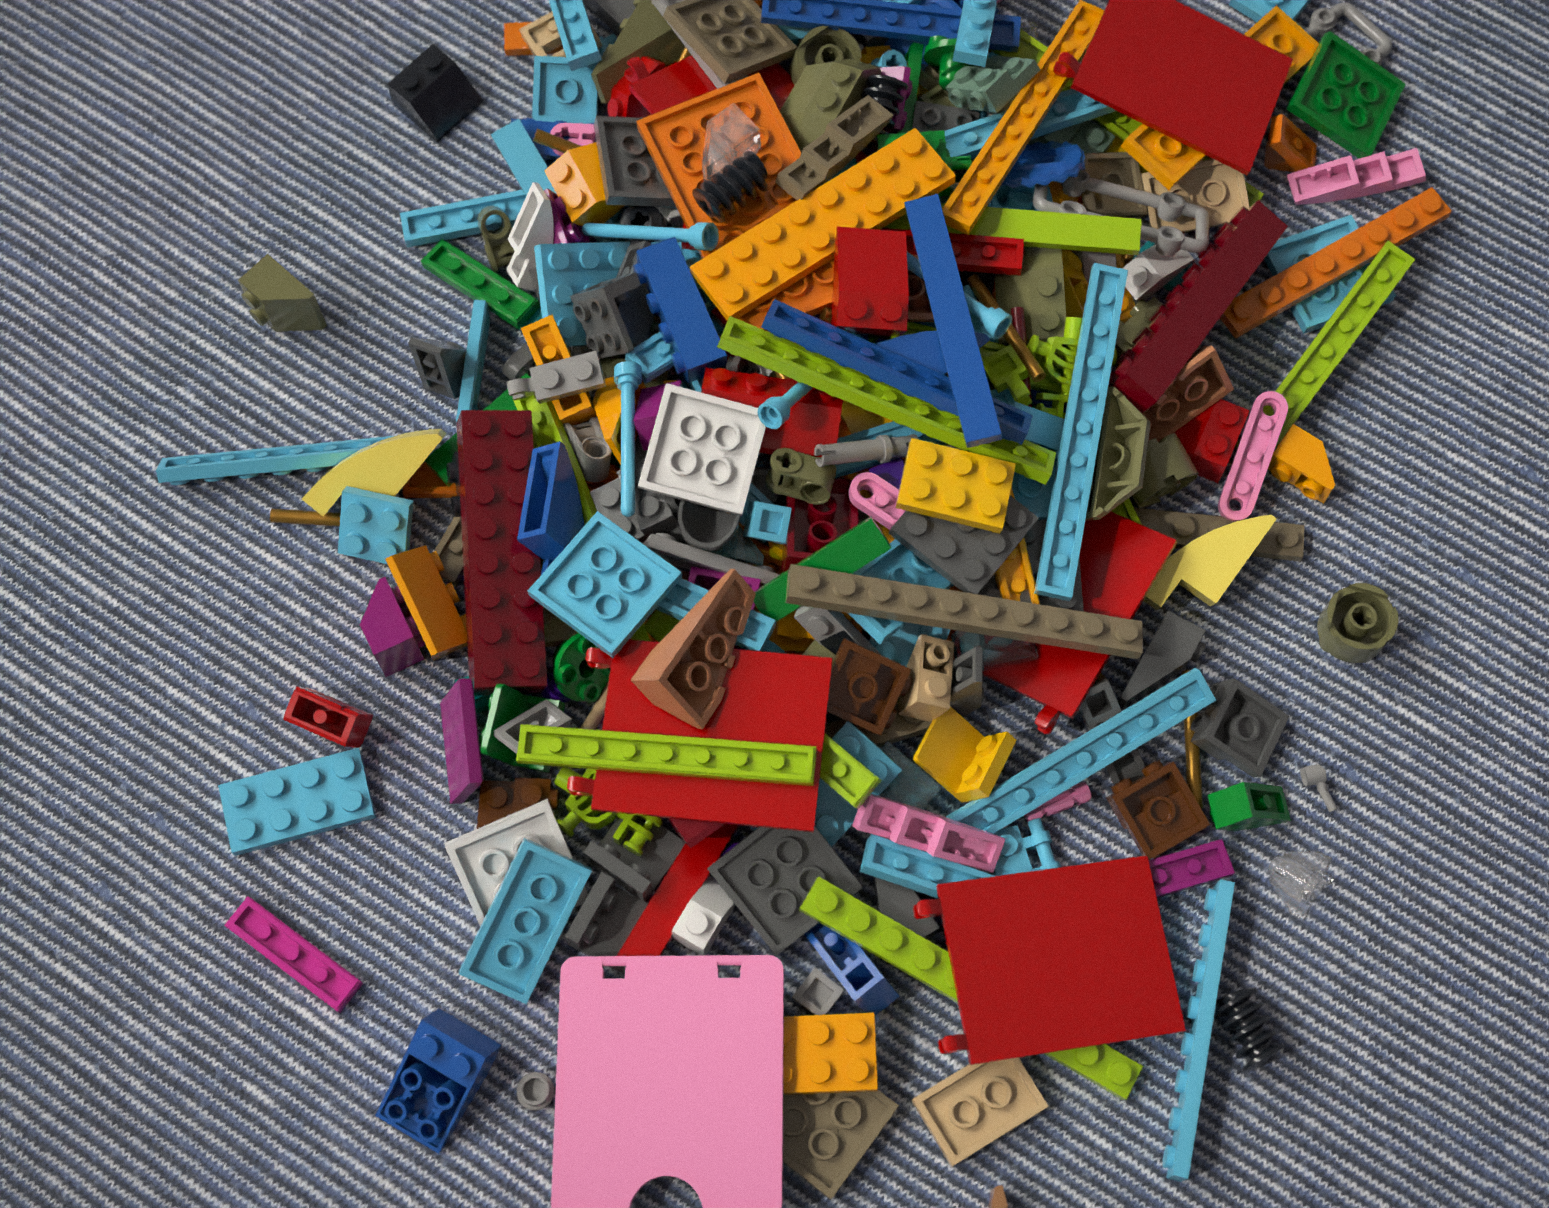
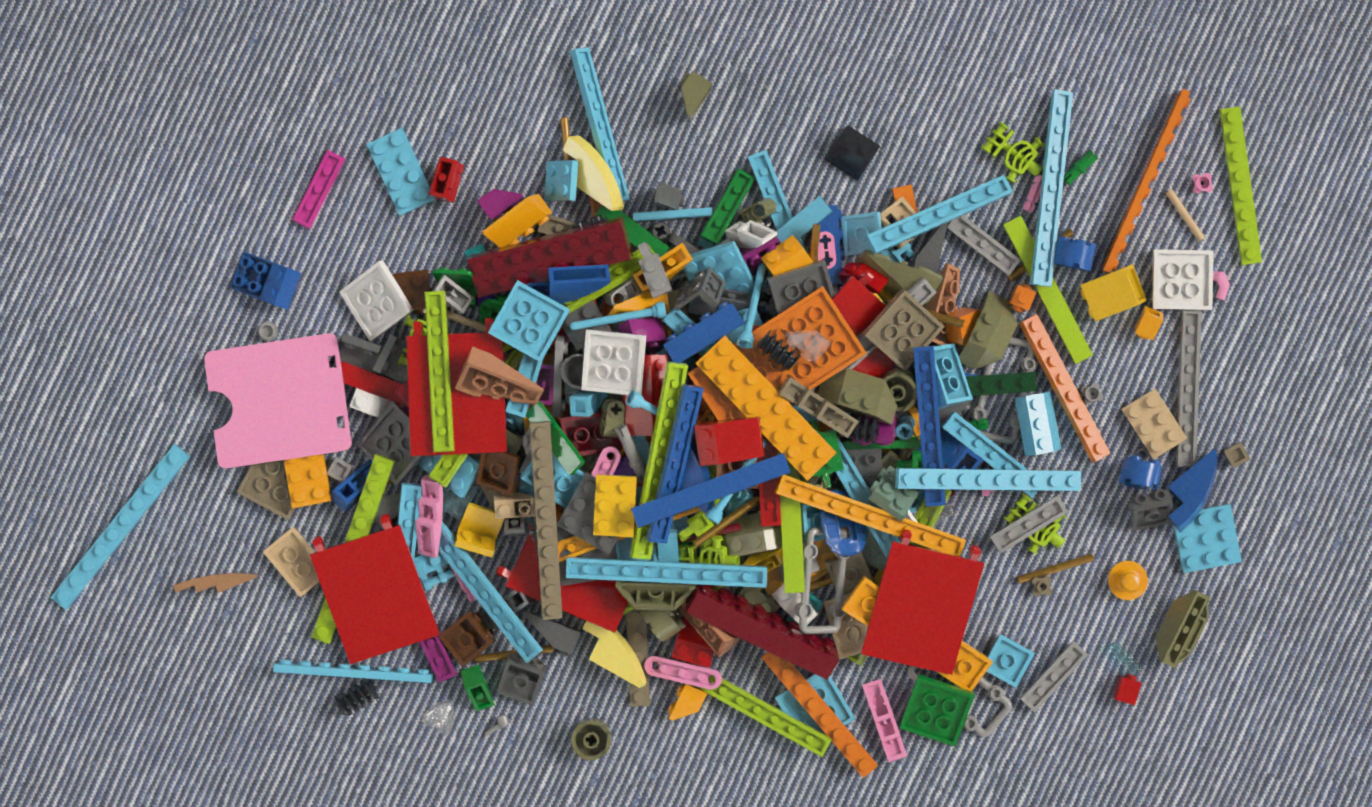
camera: 80 degrees right, 20 degrees up
magenta tile [440,678,483,804] -> none
medium azure plate [459,837,592,1004] -> none
orange slope [1264,114,1317,172] -> none
none -> dark grey bush [651,222,671,242]

